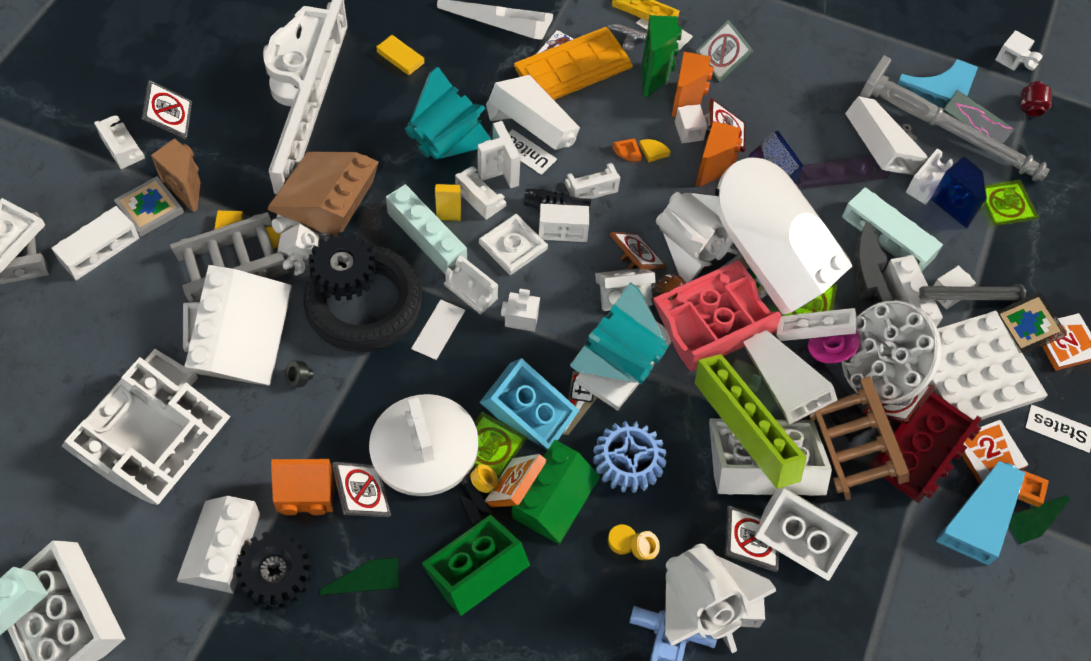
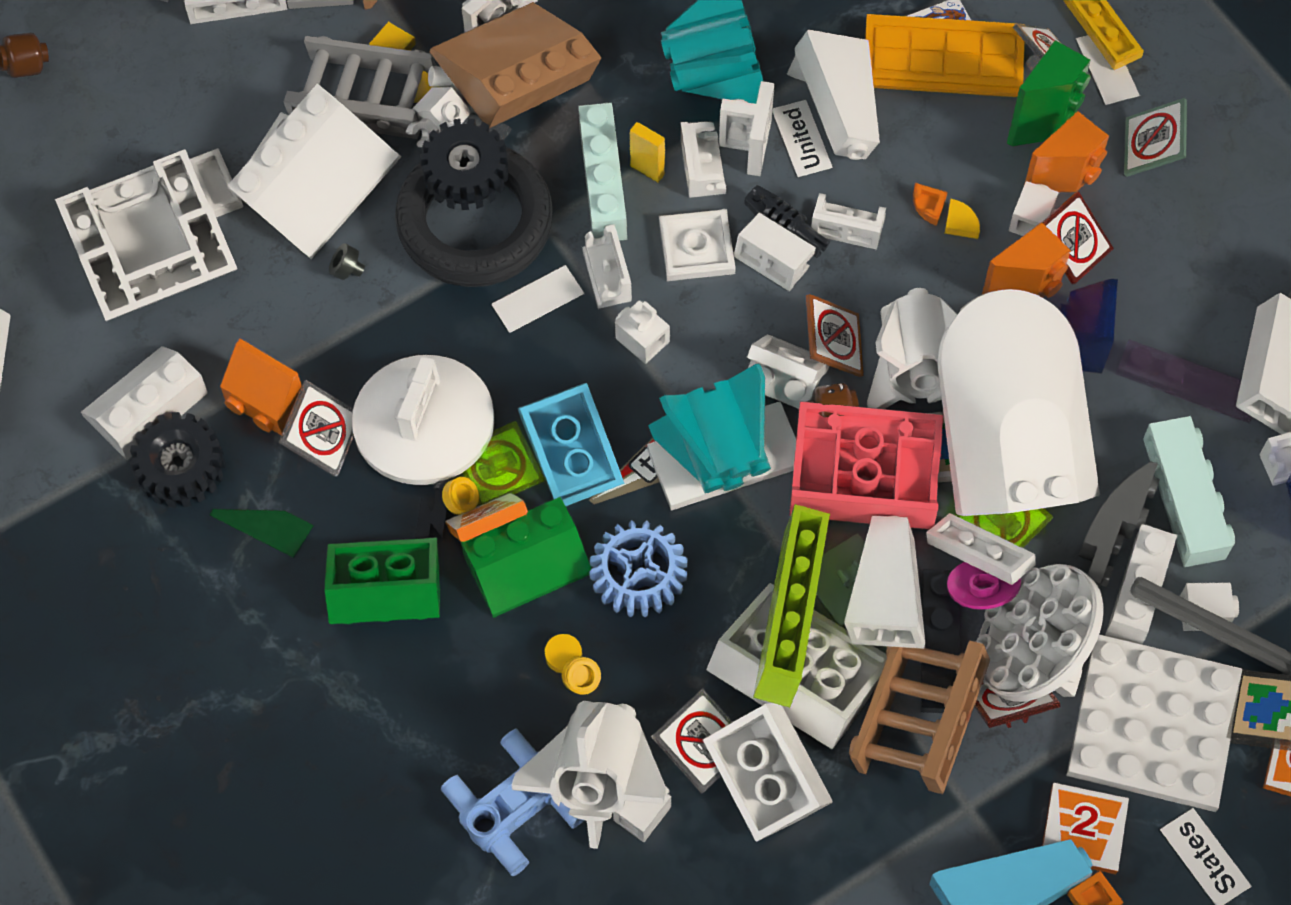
camera: 40 degrees right, 5 degrees up
dark red bracket [869,389,982,503] -> none

